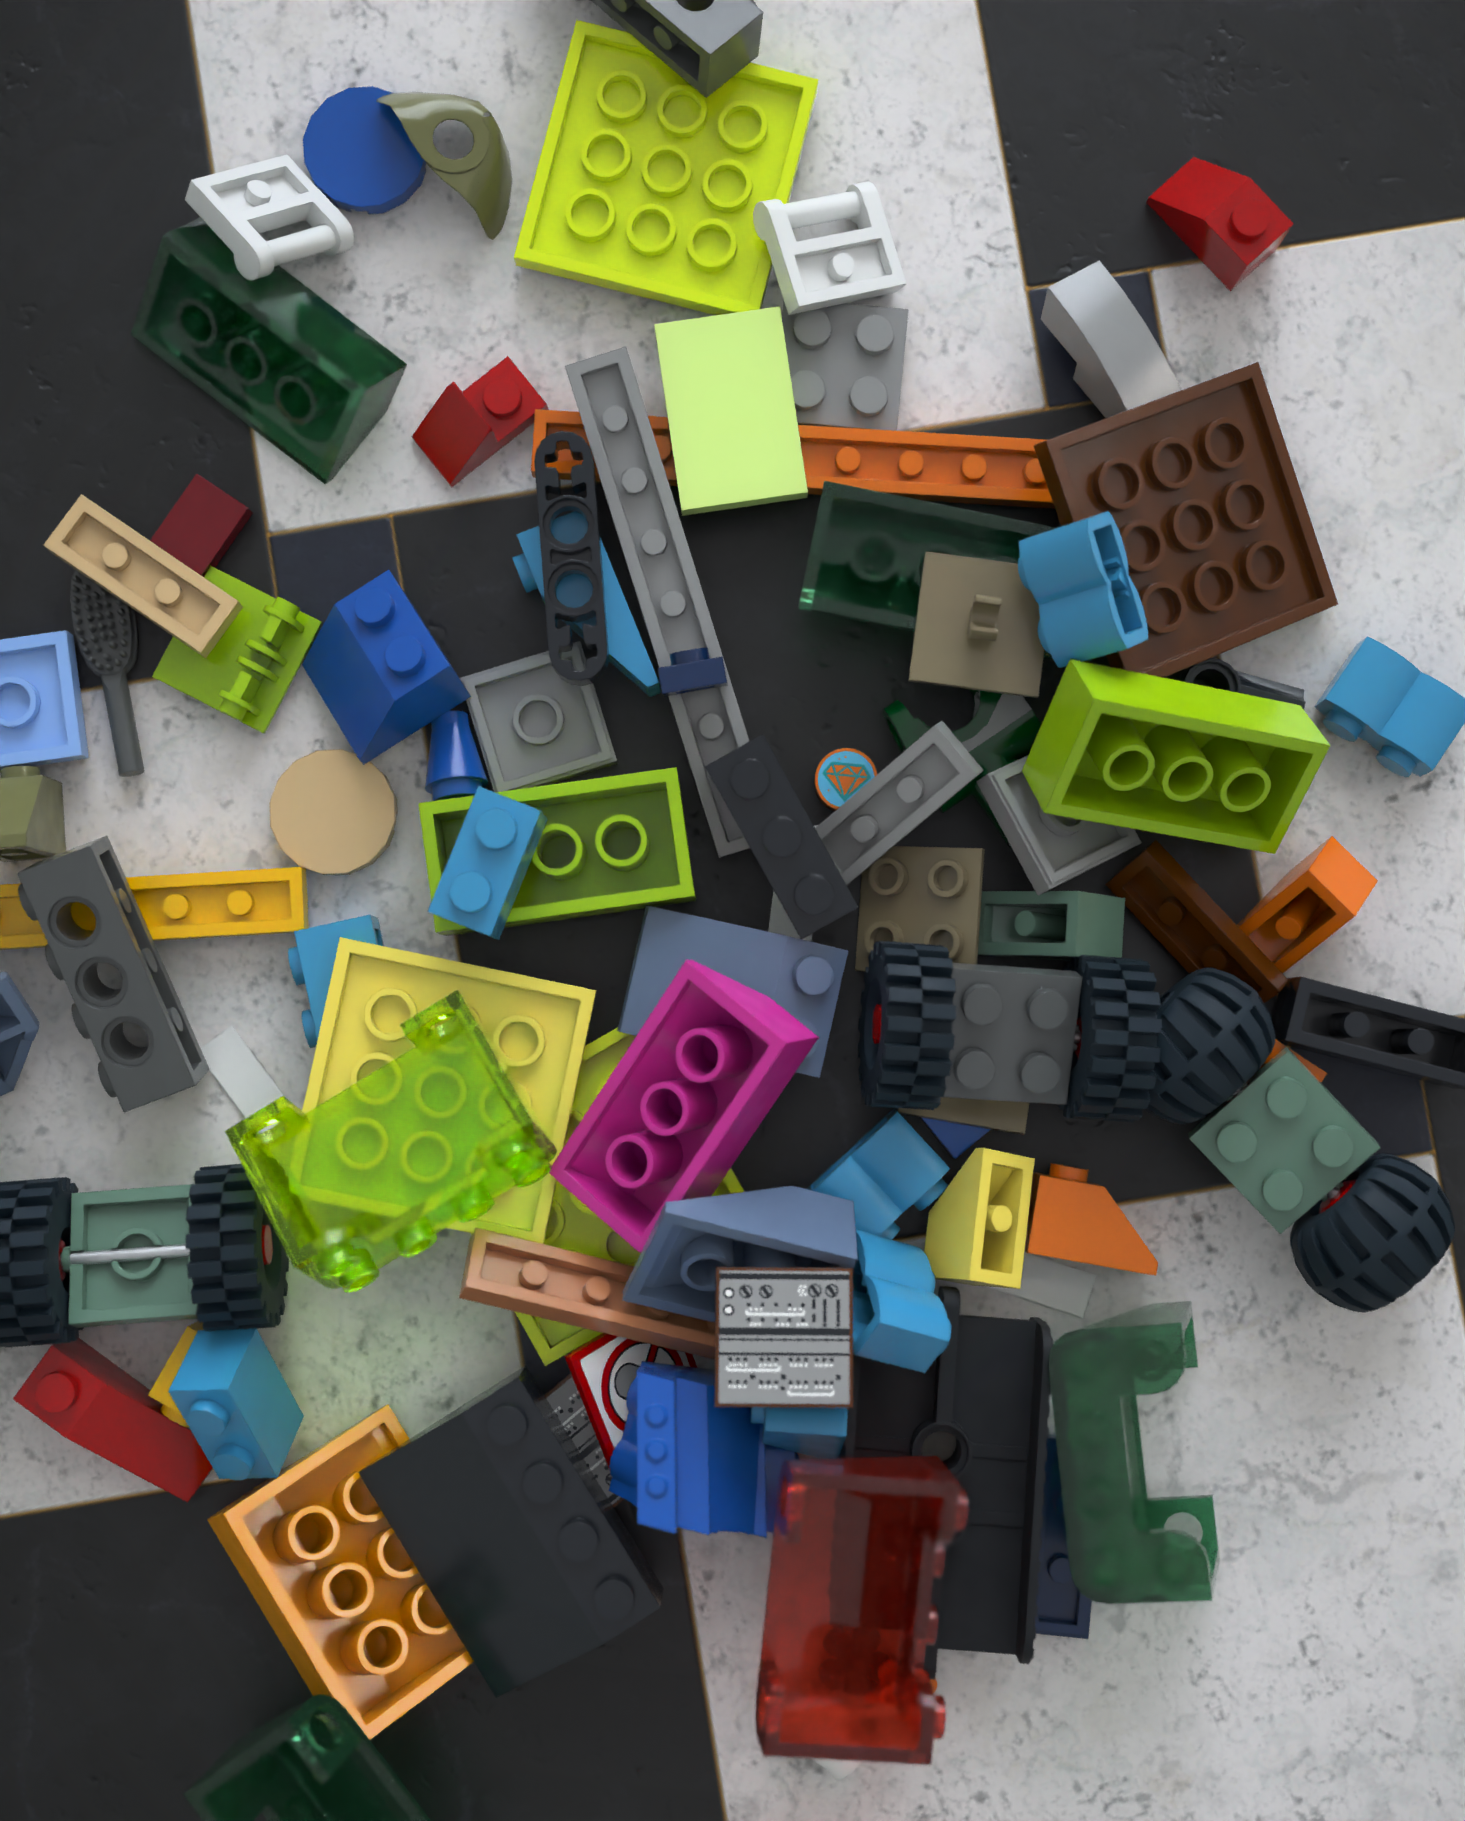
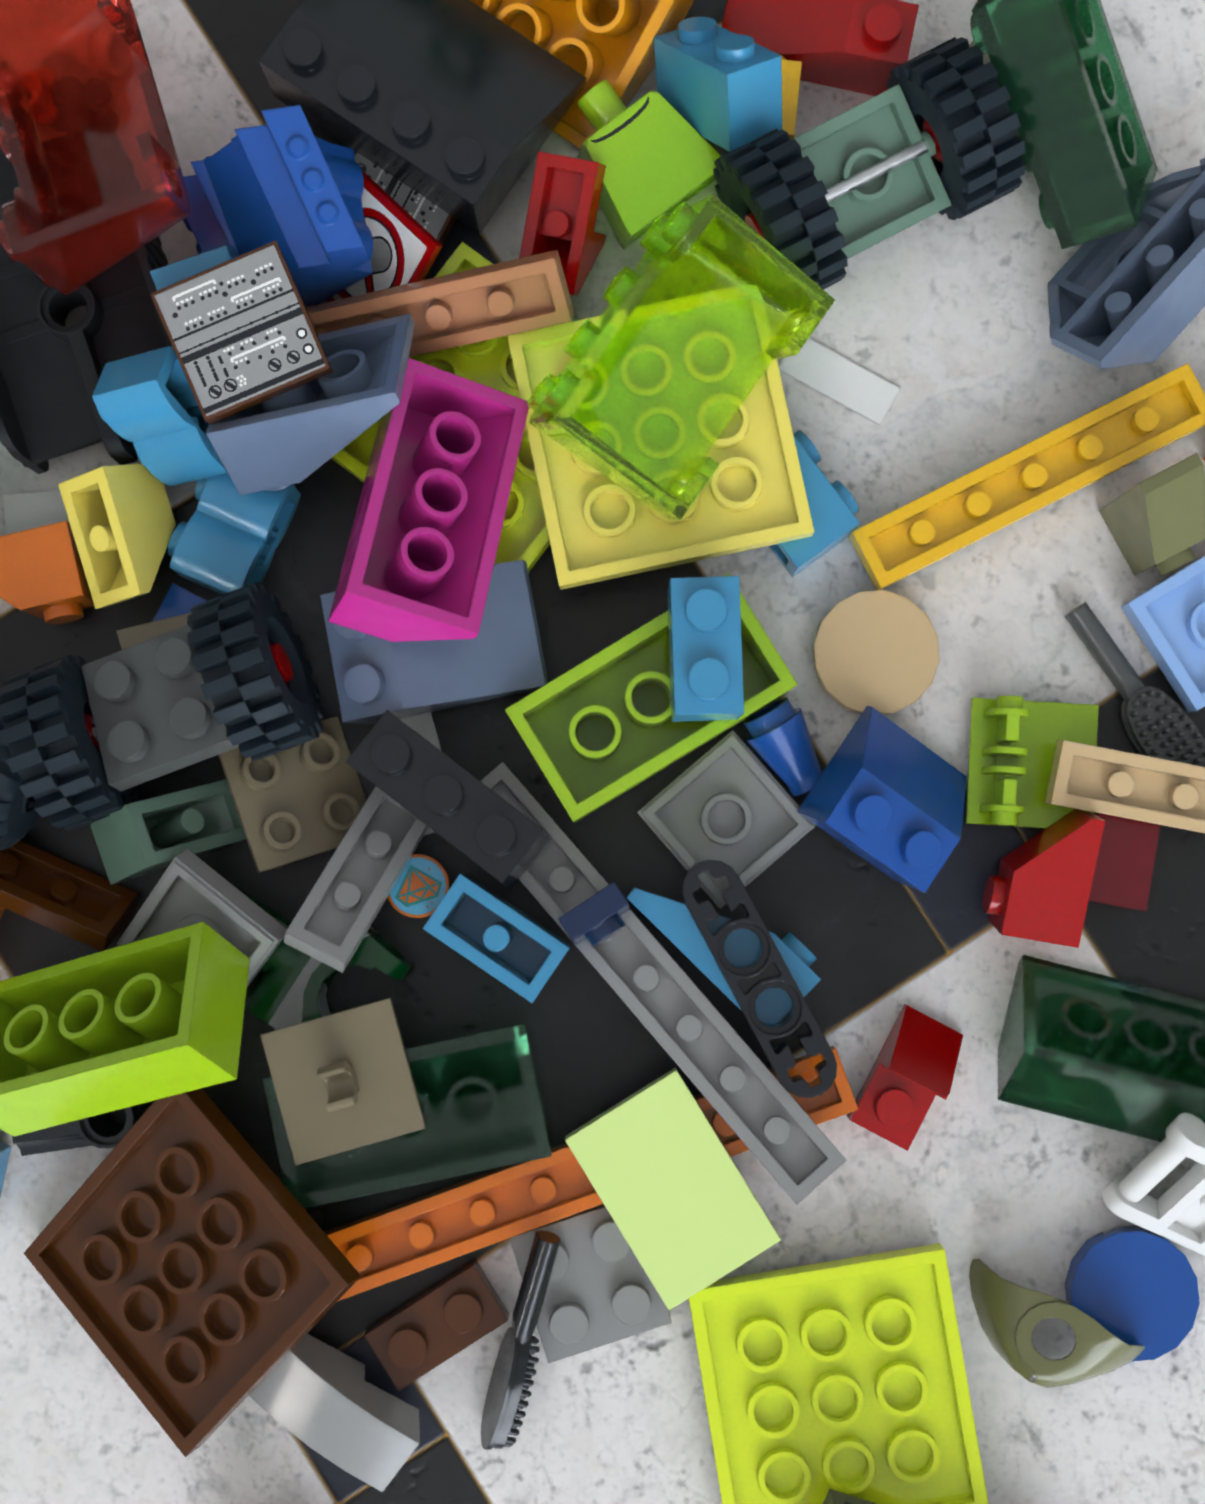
camera: 155 degrees right, 0 degrees up
dark grey brick [17,836,209,1113] -> none
white plate [753,182,907,315] -> none
dark azure brick [1018,511,1148,668] -> none
none -> reddish brown plate [364,1259,509,1391]
none -> dark azure brick [423,873,571,1003]
none -> black piece [481,1230,560,1450]
none -> red slope [519,151,606,296]
none -> lime torso [577,79,722,249]
none -> red slope [983,809,1105,948]

